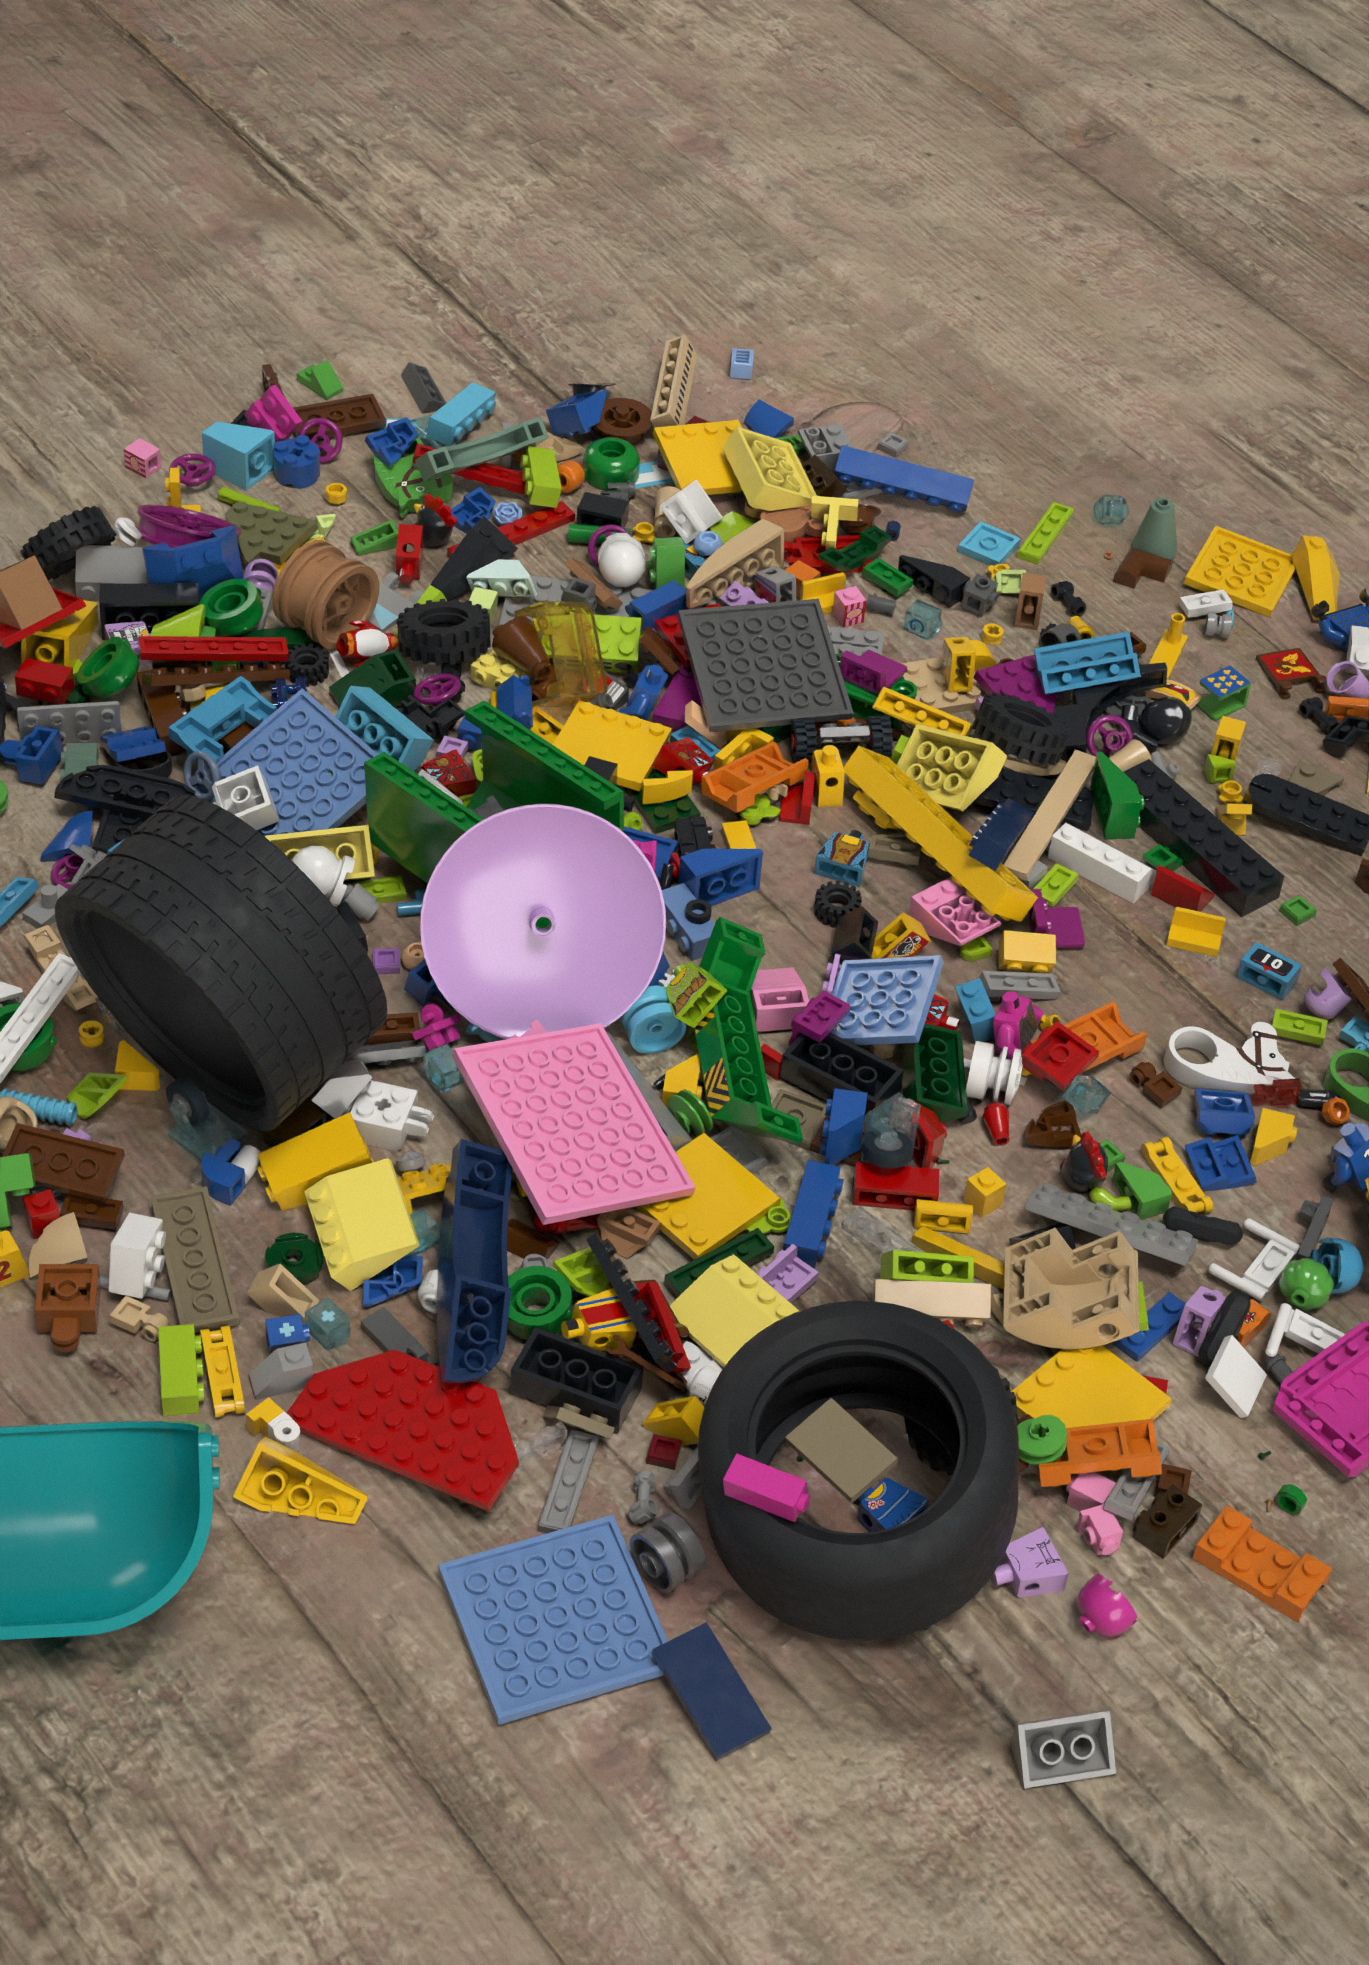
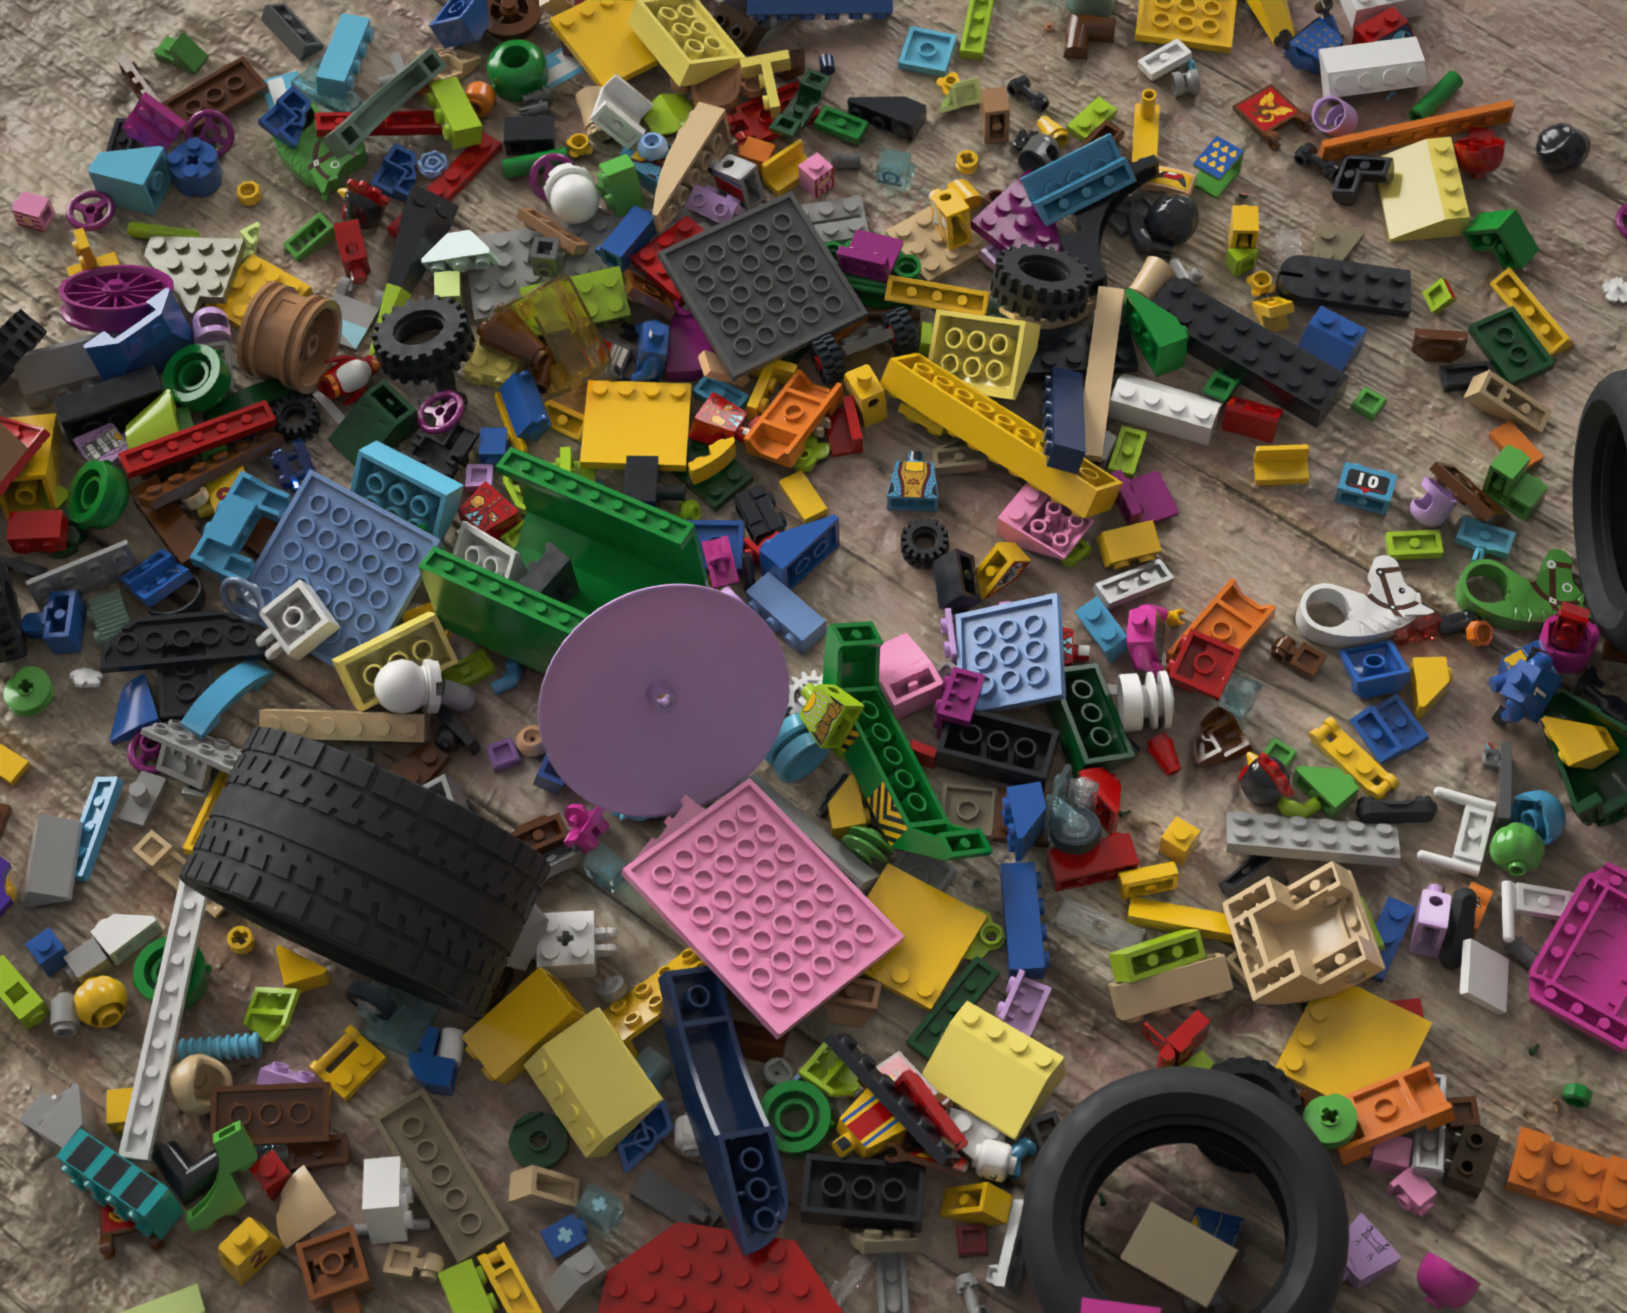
camera: 10 degrees left, 15 degrees up
white arm [114,517,142,547] -> none
black piece [685,899,712,924] -> none
dark grey brick [961,573,999,616] -> none
magenta piece [1086,715,1133,758] -> none
none -> white plant [69,668,104,688]
none -> yellow plate [308,1025,388,1102]
none -> lime plate [1066,96,1117,143]
none -> blue slope [1298,306,1367,372]

